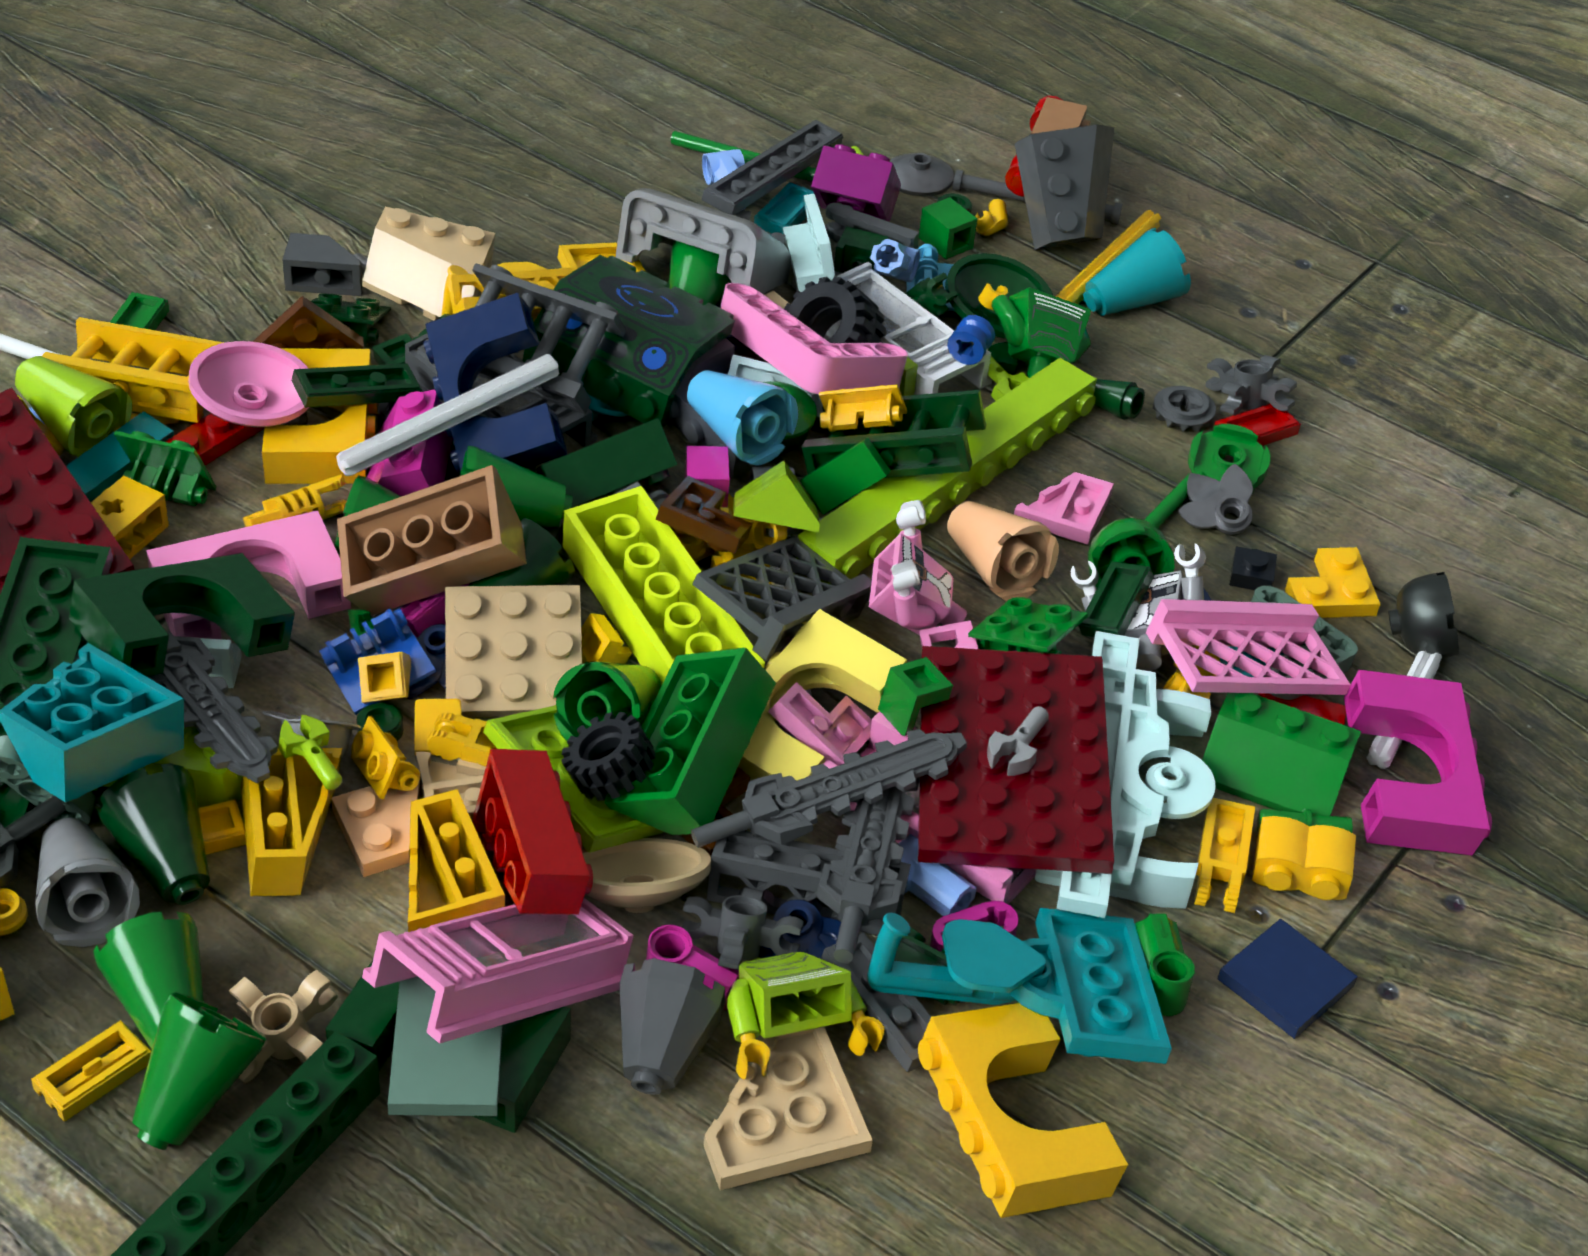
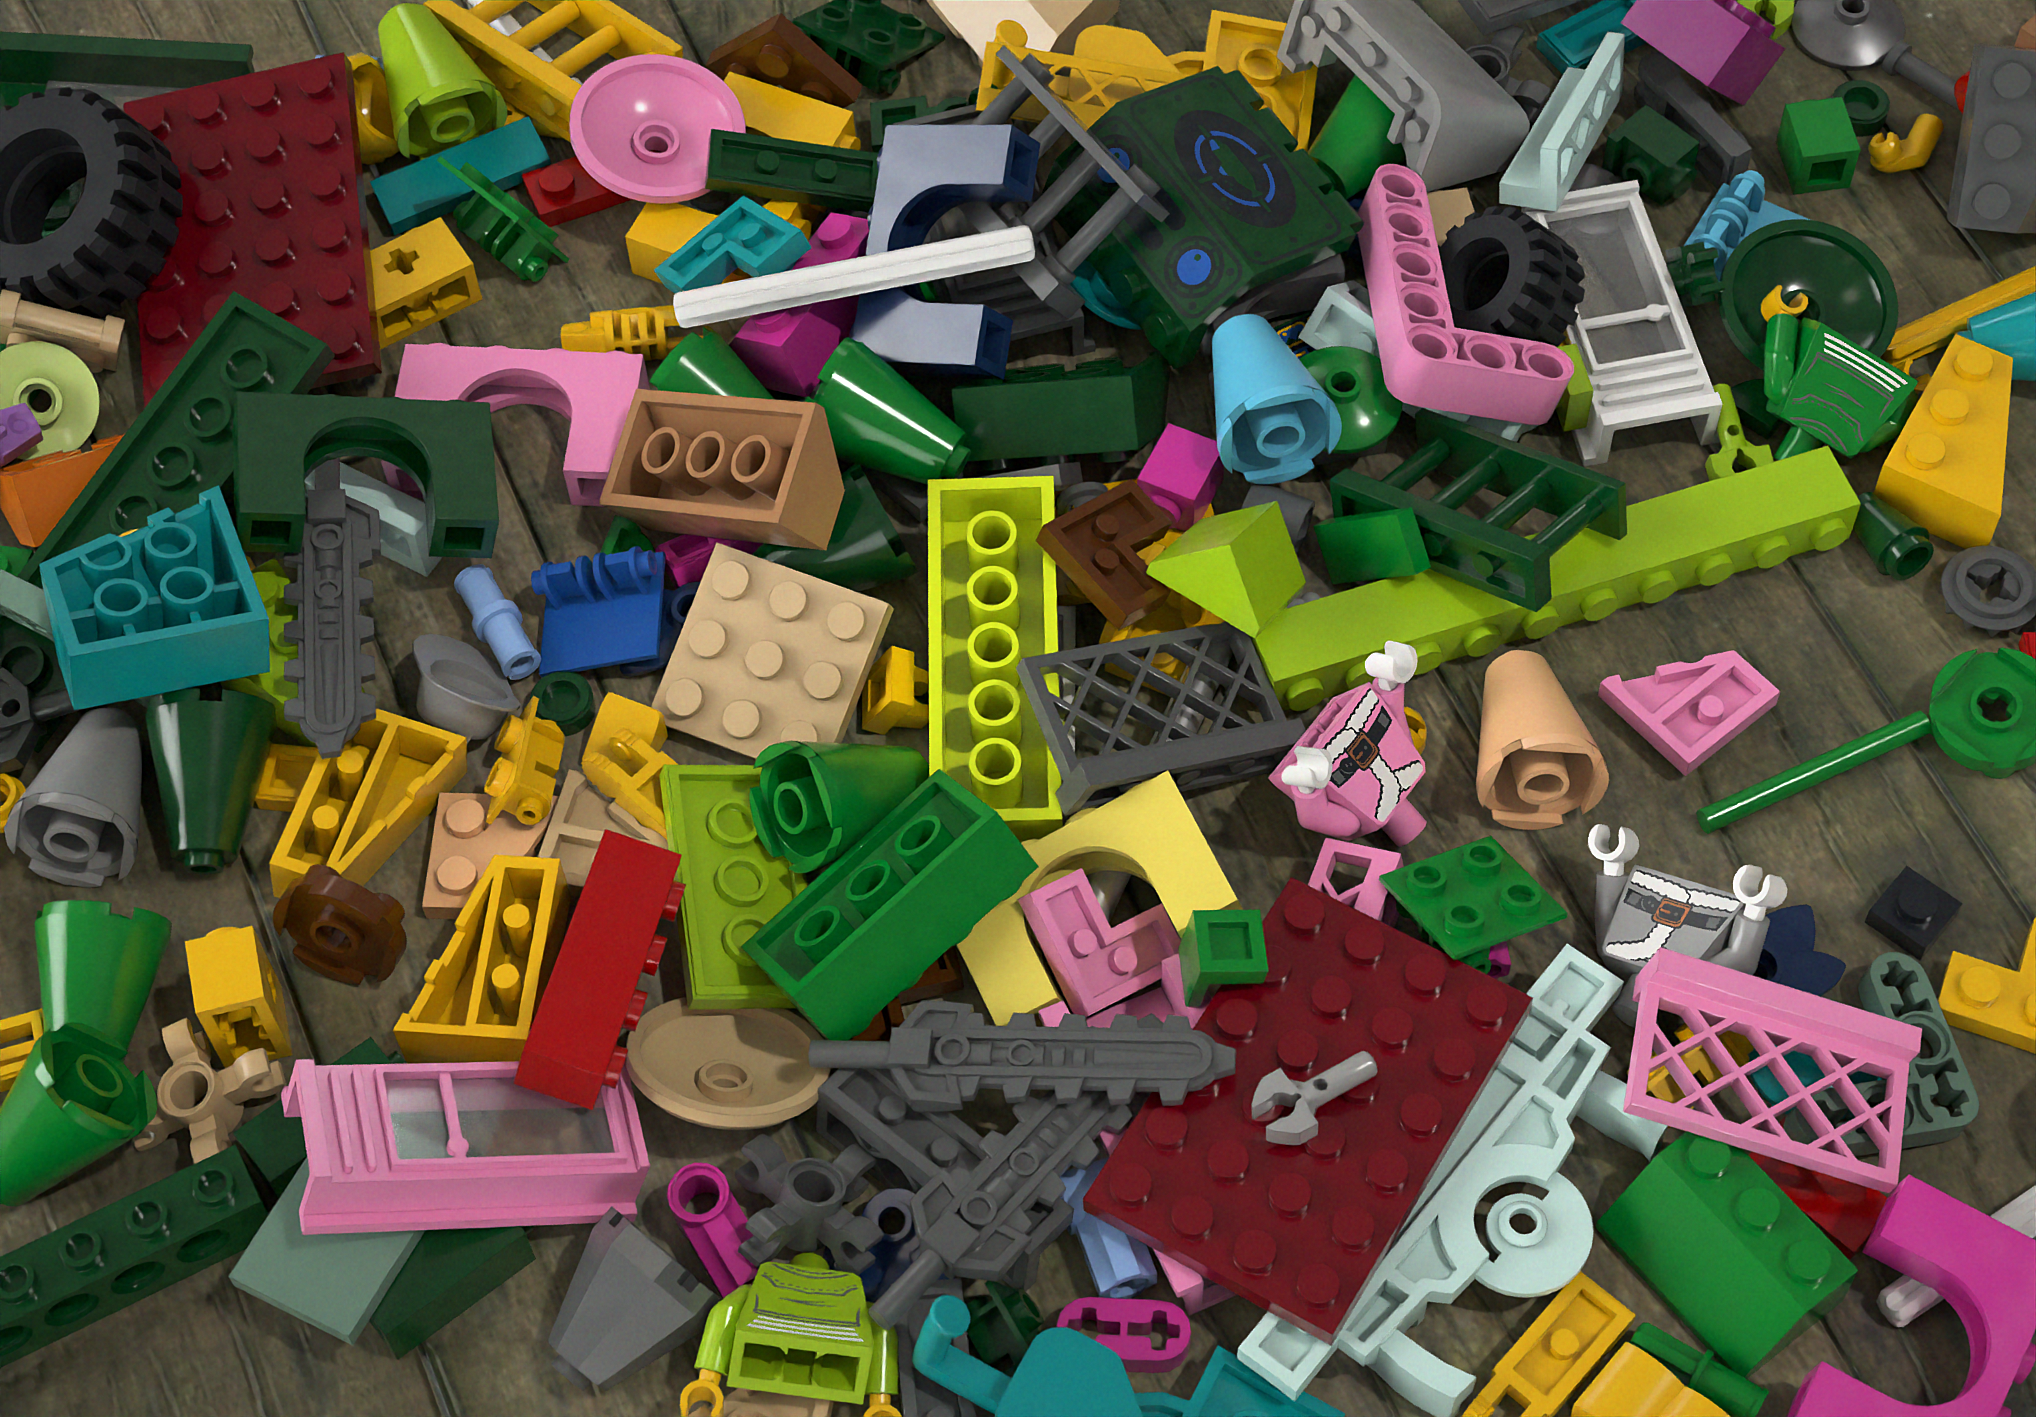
camera: 35 degrees right, 15 degrees up
lime bar [278,715,342,790] -> none
yellow slope [358,652,411,703] -> none
black tyre [561,712,656,801] -> none
yellow hinge [819,384,907,432] -> none
light blue piece [870,239,920,282] -> none
blue wheel [947,315,995,365] -> none
dark green tile [1078,561,1154,637] -> none
green cylinder [1088,518,1175,588] -> none
flat silver plate [1179,464,1253,535] -> none
none -> yellow brick [185,925,293,1068]
none -> reddish brown plate [273,864,407,984]
none -> light blue pin [454,564,541,680]
none -> teal plate [654,195,812,294]
none -> yellow wedge [1874,334,2013,549]

